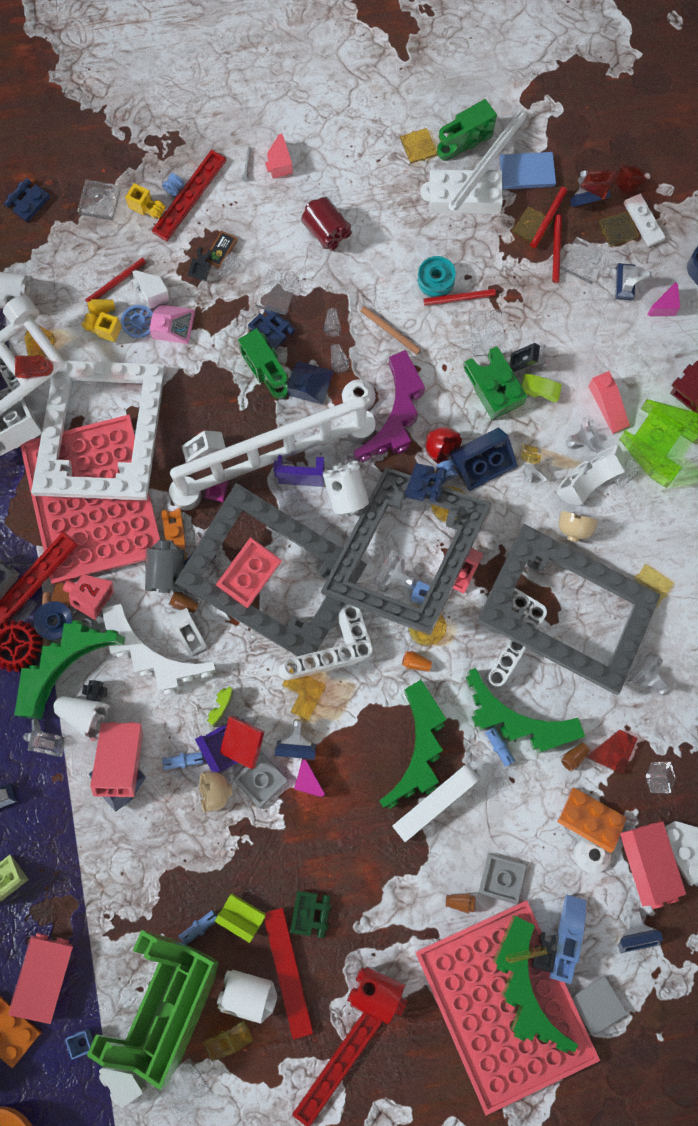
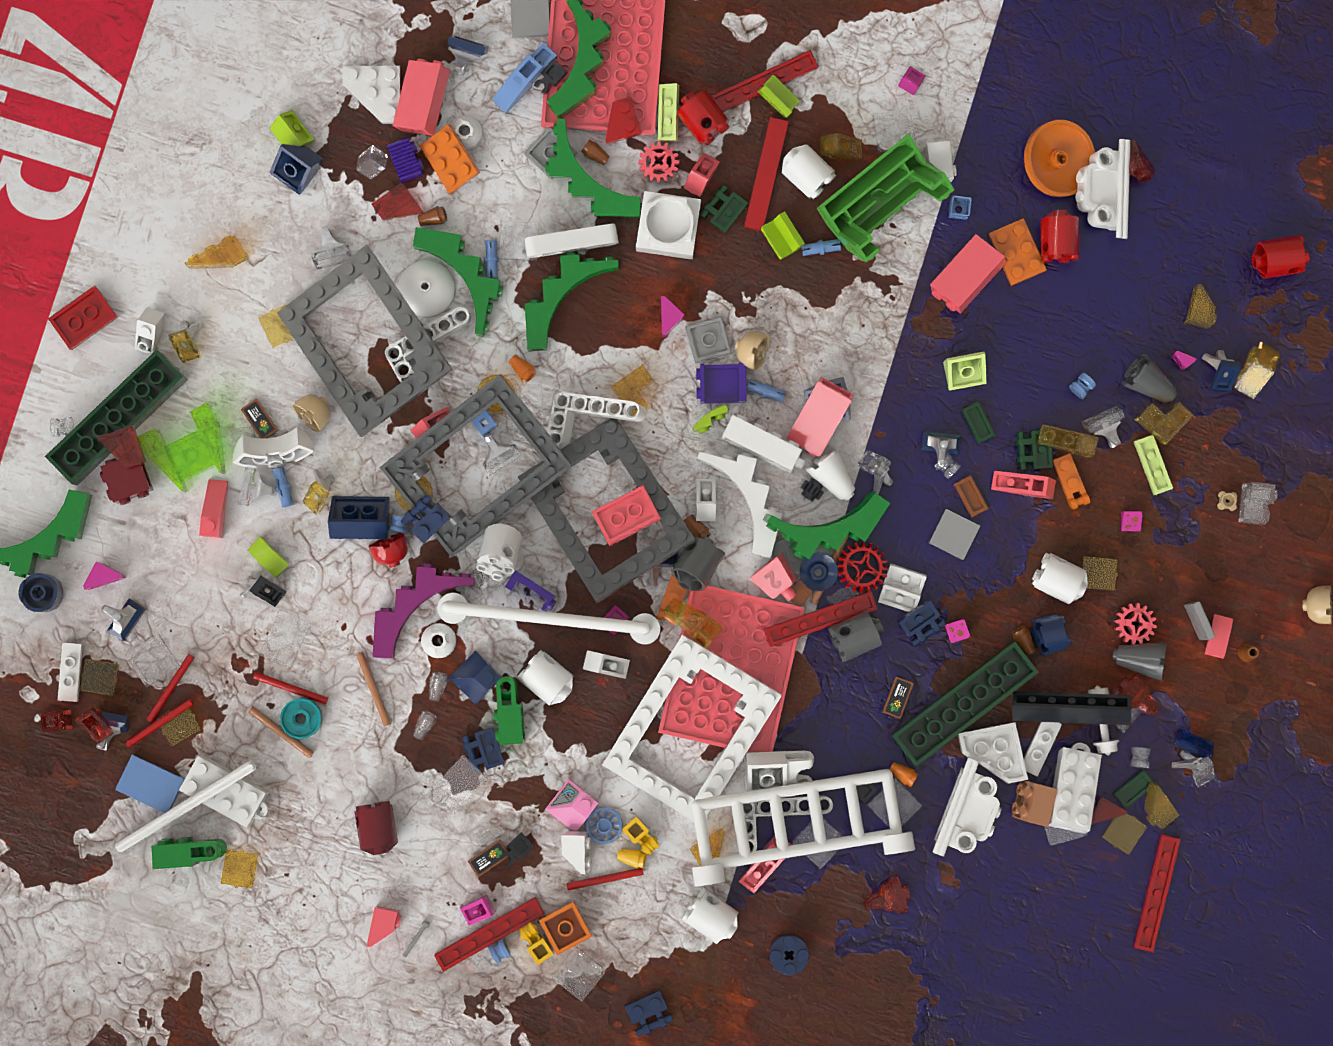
camera: 155 degrees left, 10 degrees up
clear red piece [14,355,54,378] -> none
red tile [220,716,265,769] -> none
piece [275,719,316,759] -> none
green brick [463,346,527,420] -> none
clear yellow piece [506,947,548,963] -> none
none -> tile [241,399,279,439]
none -> nougat bar [248,706,314,759]
none -> medium blue pin [272,467,294,508]
none -> dark purple brick [387,137,424,184]
none -> white dish [398,260,455,317]
none -> dark pink slope [460,894,496,925]
none -> white cylinder [517,650,574,706]
none -> orange brick [539,900,592,955]
none -> green arch [545,119,641,218]
none -> red wing [605,97,642,144]
none -> white container [636,191,701,259]
none -> coral gear [638,141,679,184]
none -> yellowish green plate [658,83,679,142]
none -> clear yellow slope [662,597,723,648]
none -> coral slope [684,153,720,197]
none -> white piece [722,414,805,473]
none -> lime panel [757,75,799,118]

